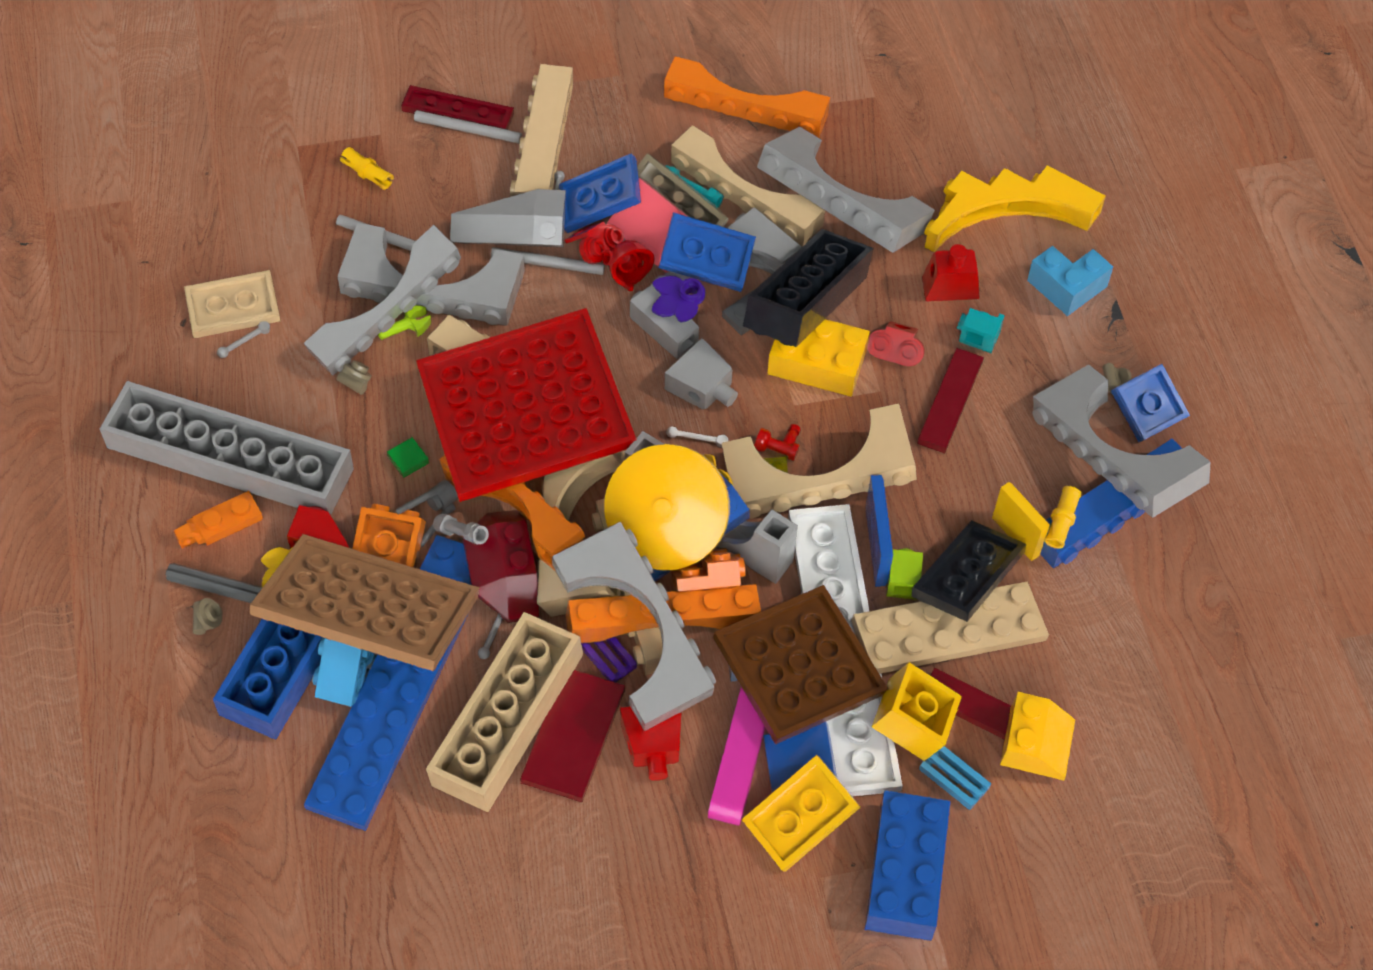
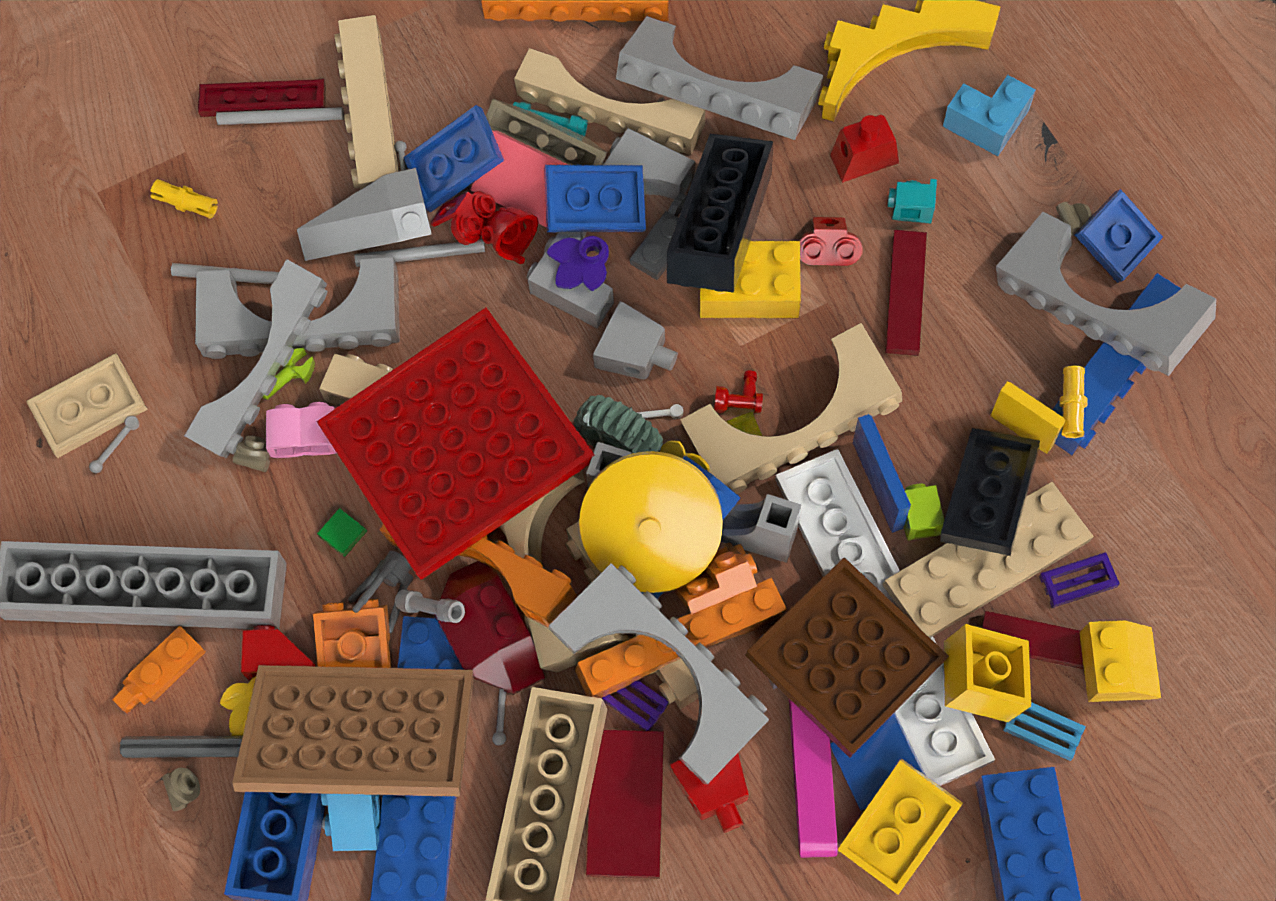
camera: 10 degrees left, 10 degrees up
none -> bright pink brick [266,402,337,458]
none -> sand green gear [574,395,663,453]
none -> dark purple tile [1039,552,1120,608]

